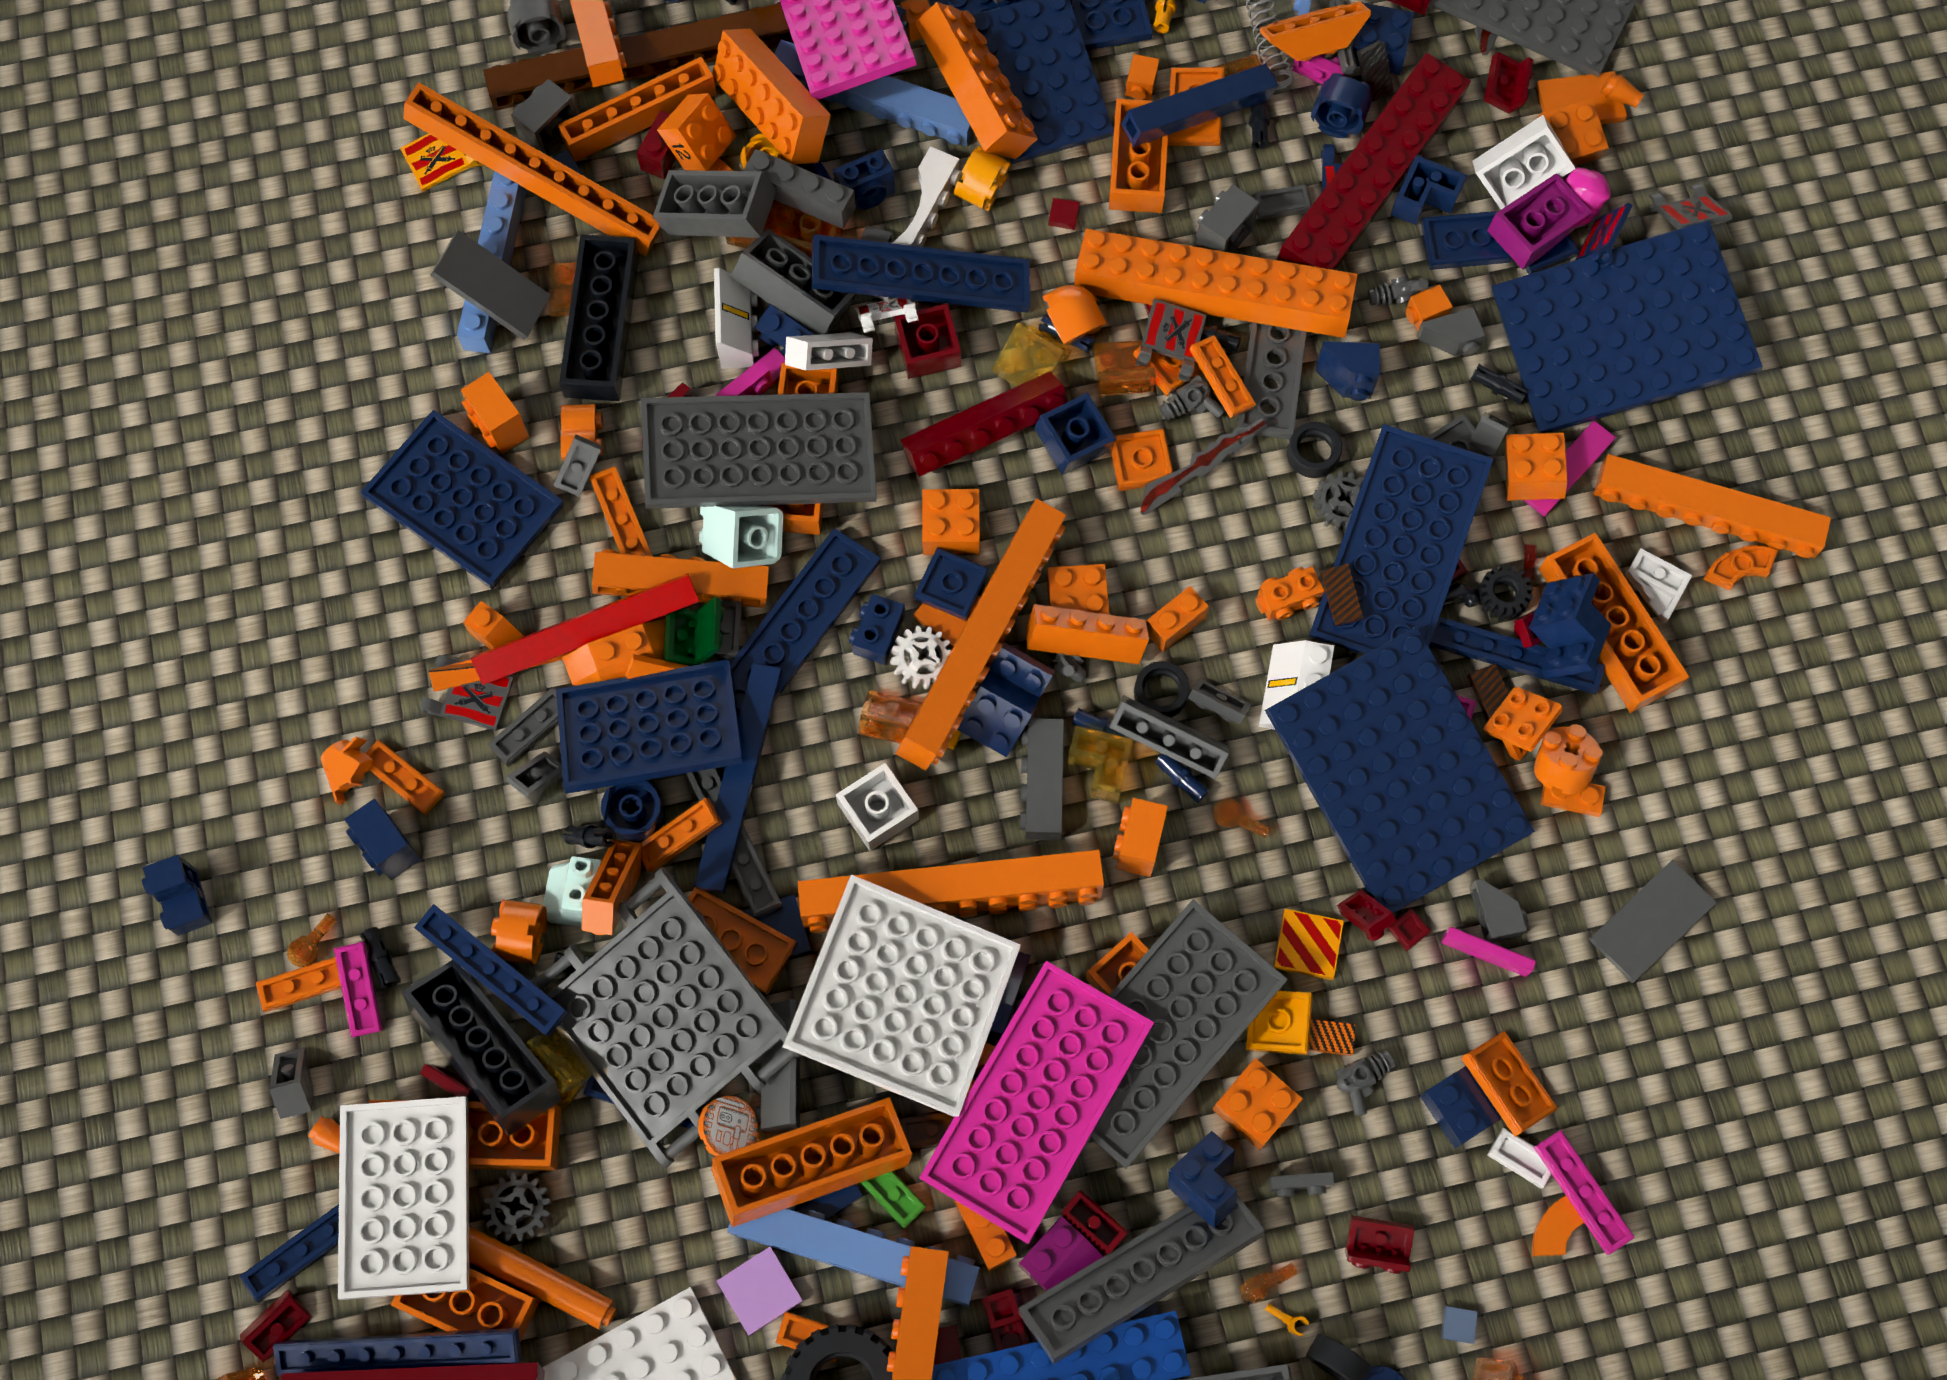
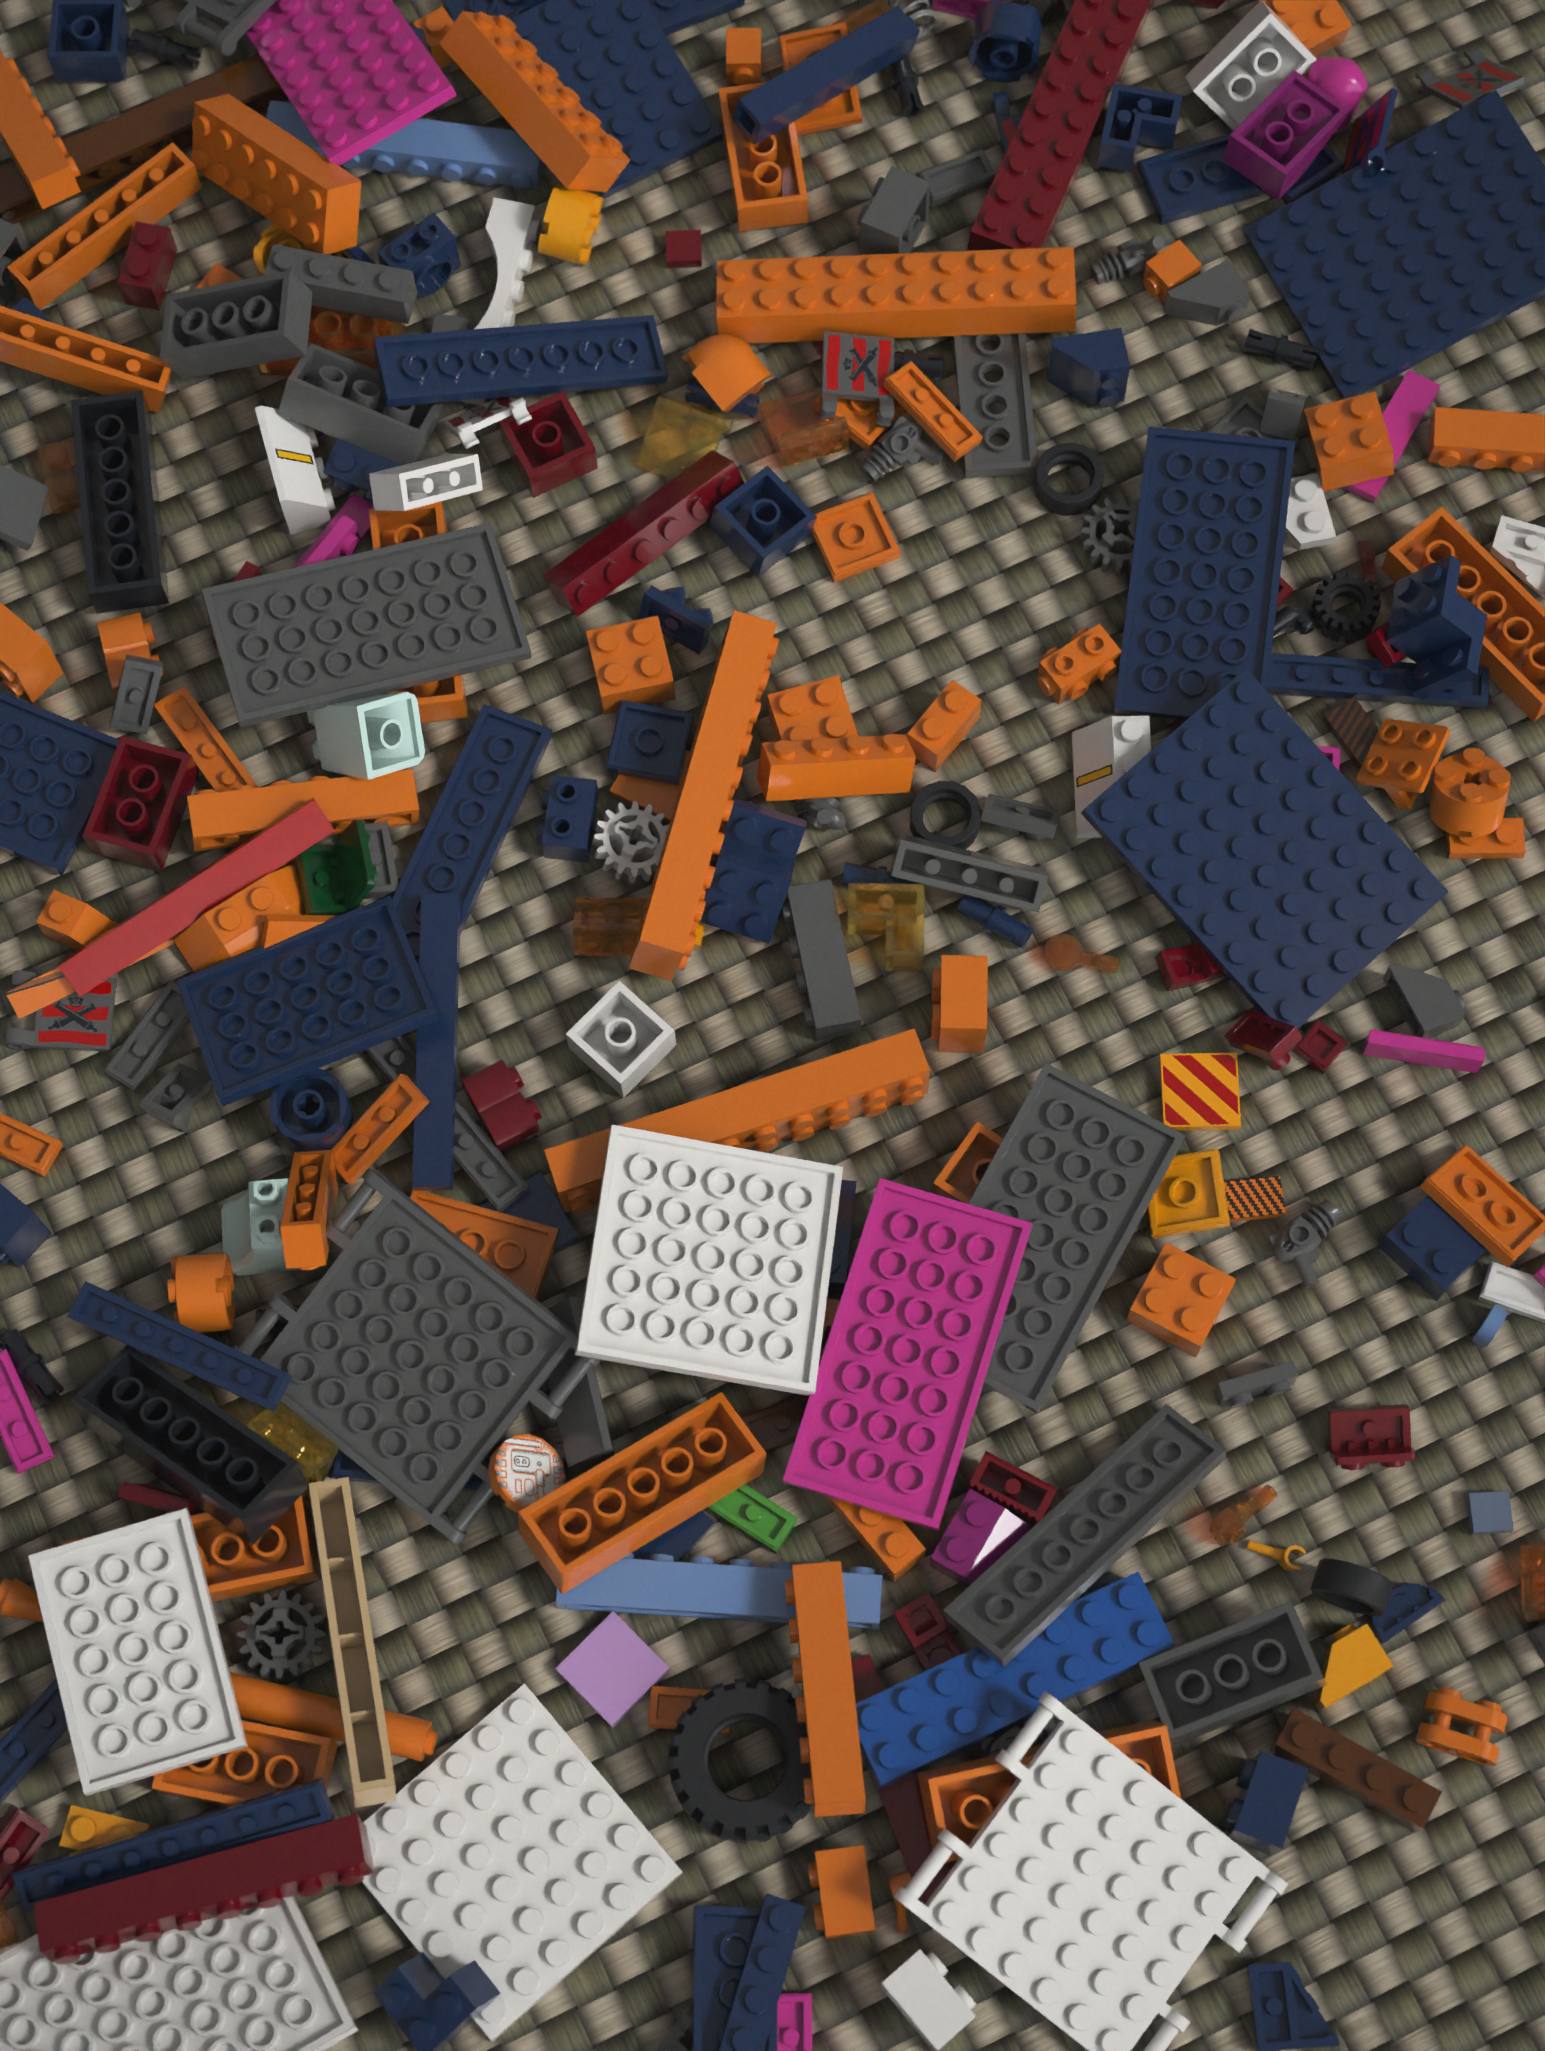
camera: 10 degrees left, 0 degrees up
black pin [563,824,616,848] -> none
orange brick [657,93,737,171] -> none
dark grey sword [1140,418,1267,515] -> none
dark blue brick [1168,1131,1237,1228] -> none
tile [1320,564,1364,627] -> none
none -> light orange plate [59,1805,152,1851]
none -> dark red brick [83,736,199,872]
none -> tan brick [308,1477,396,1808]
none -> dark red brick [461,1059,542,1152]
none -> dark blue tile [638,586,714,654]
none -> dark red slope [1155,942,1226,991]
none -> white wing [1285,473,1336,550]
none -> medium blue tile [1472,1304,1508,1348]

